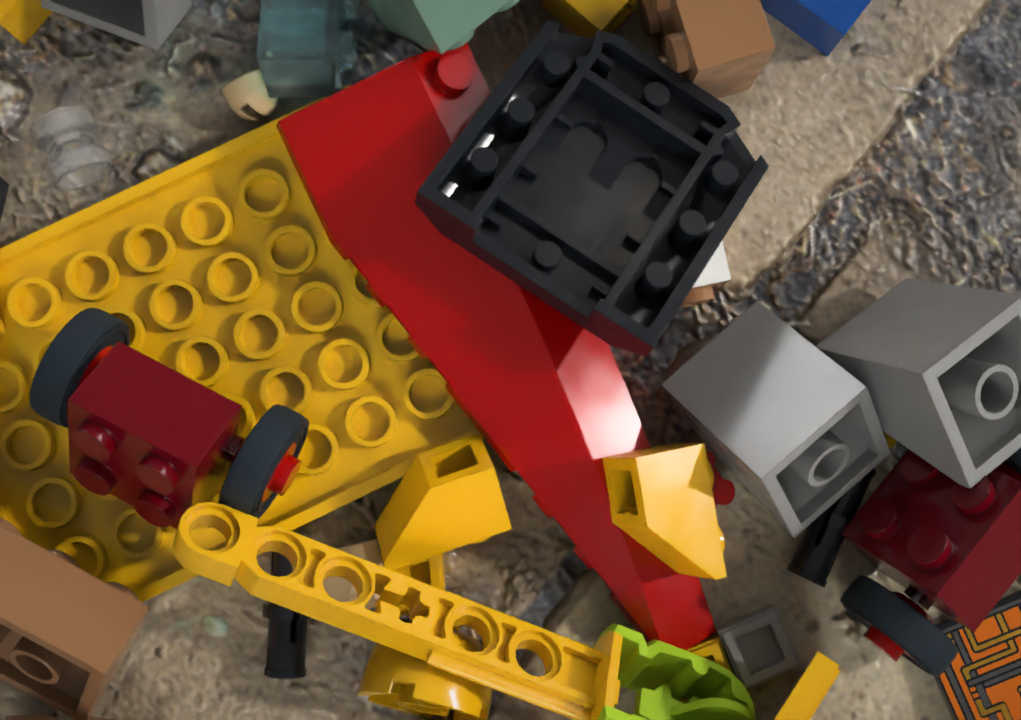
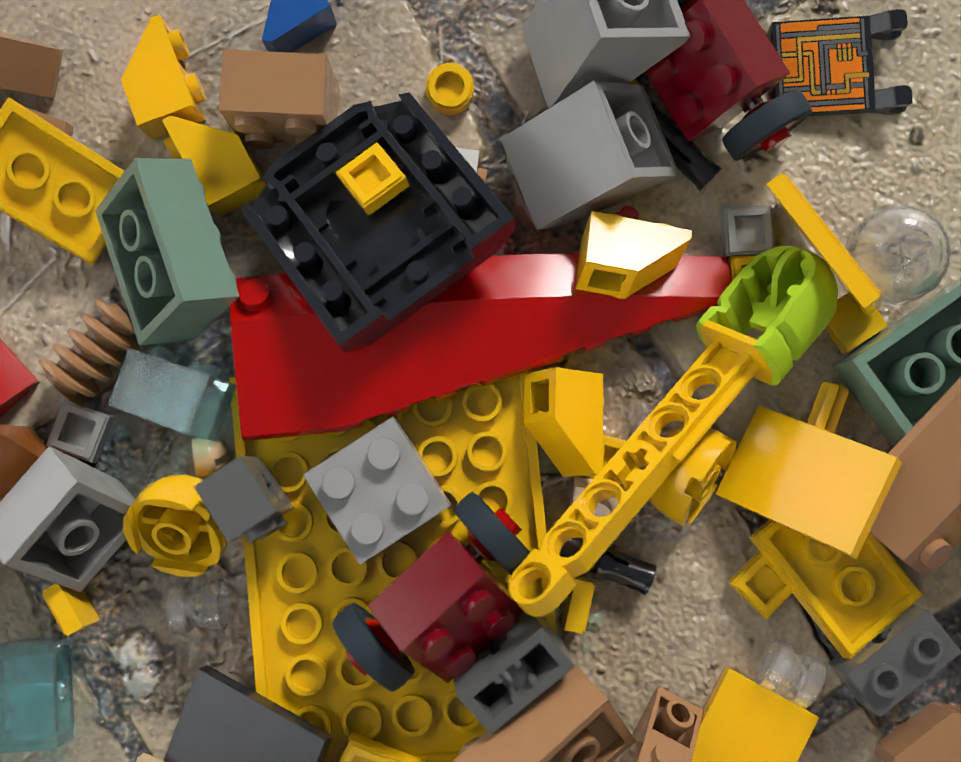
camera: 70 degrees left, 0 degrees up
none -> yellow cylinder [123,474,228,577]
none -> dark grey brick [193,456,294,544]
none -> light grey brick [303,417,451,564]
none -> yellow tile [336,142,410,216]
none -> yellow tile [426,63,474,115]
none -> dark grey brick [453,612,575,734]
none -> yellow tile [561,576,595,634]

